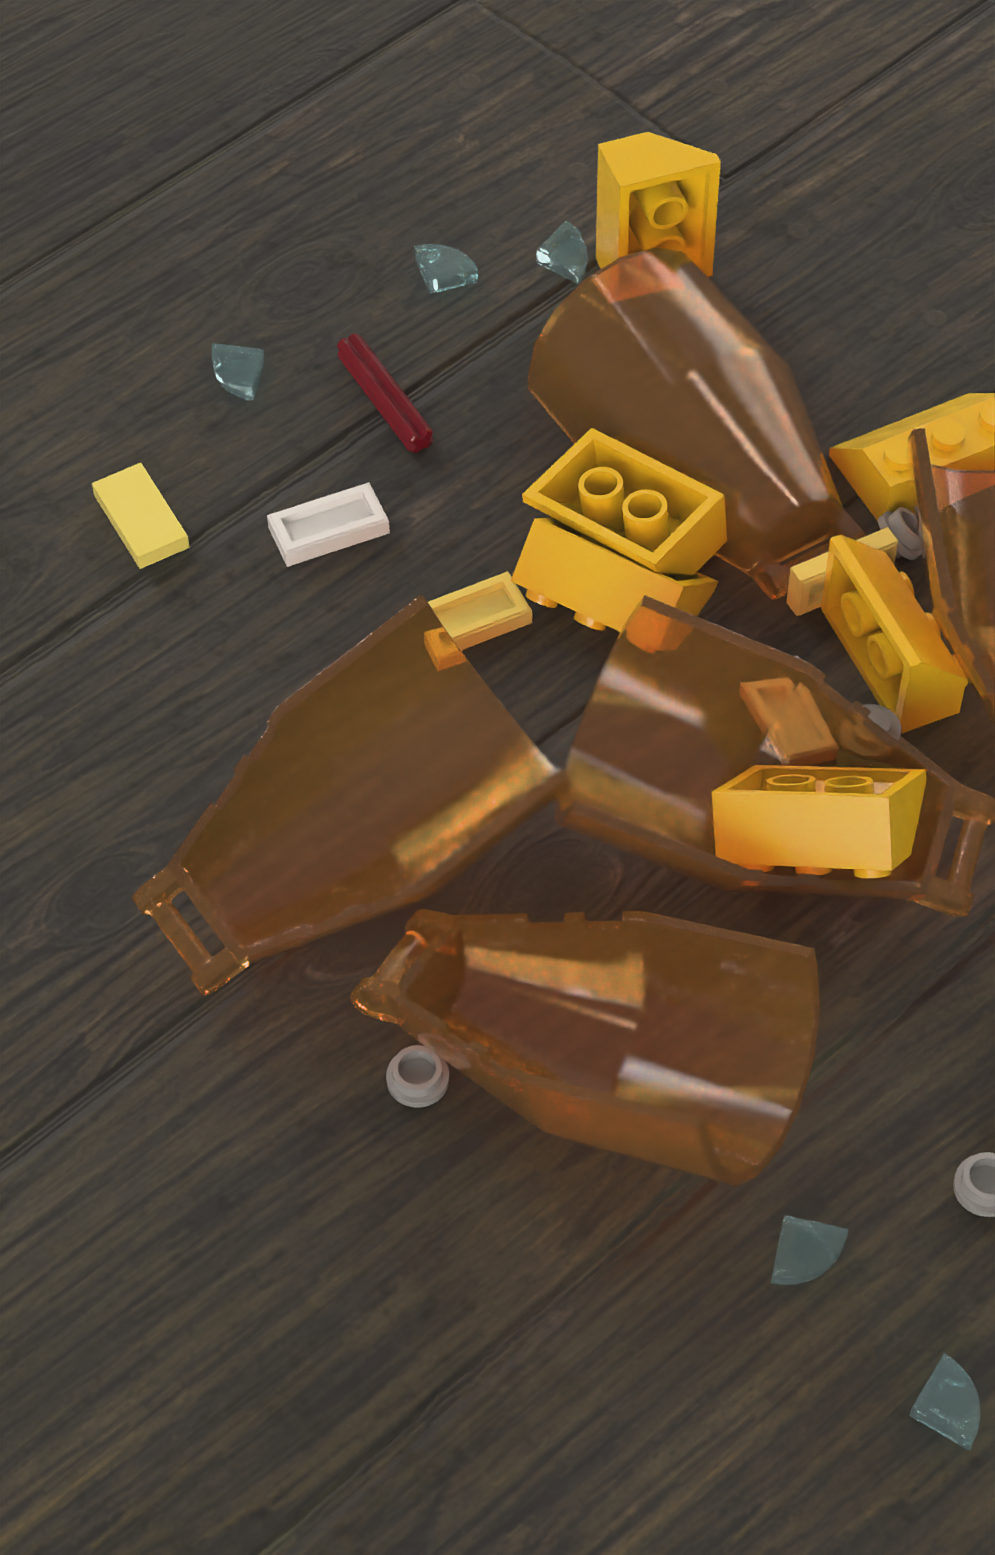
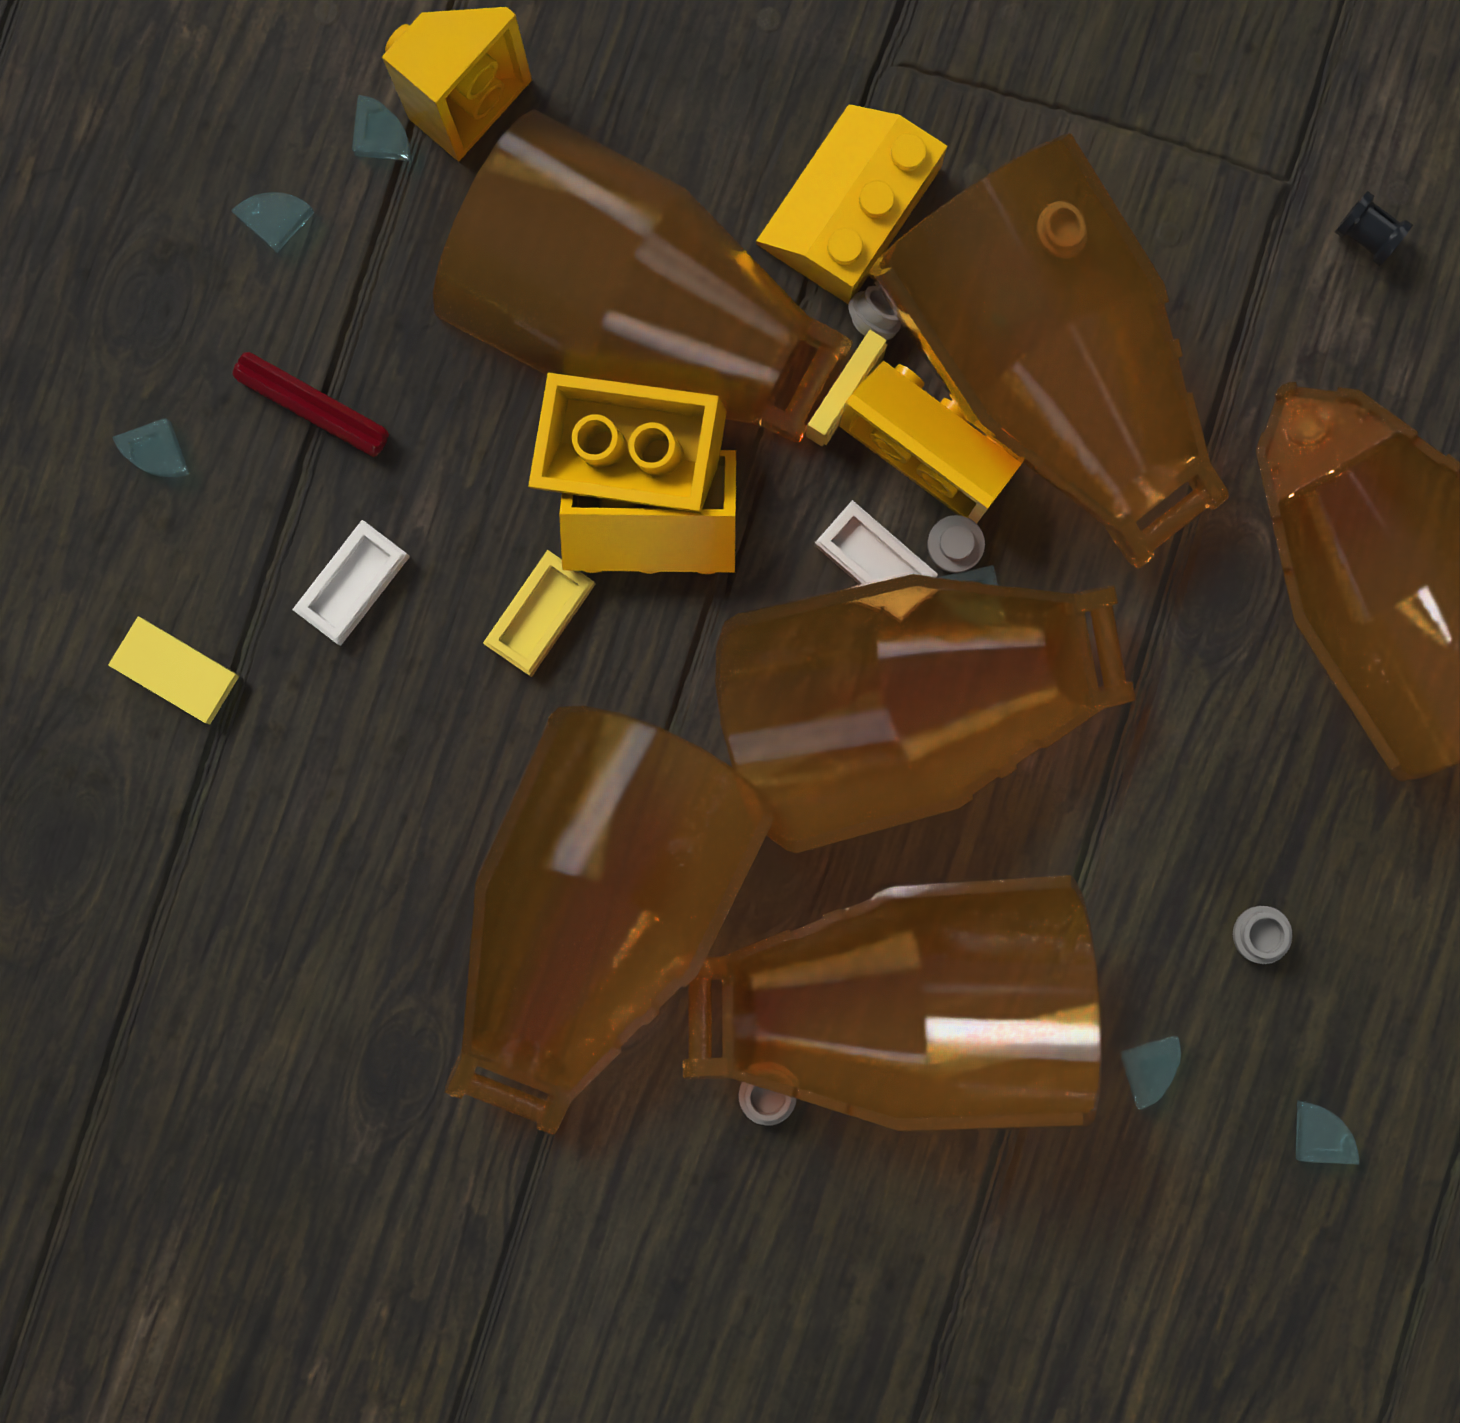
camera: 30 degrees left, 30 degrees up
yellow slope [712,765,927,878] -> none

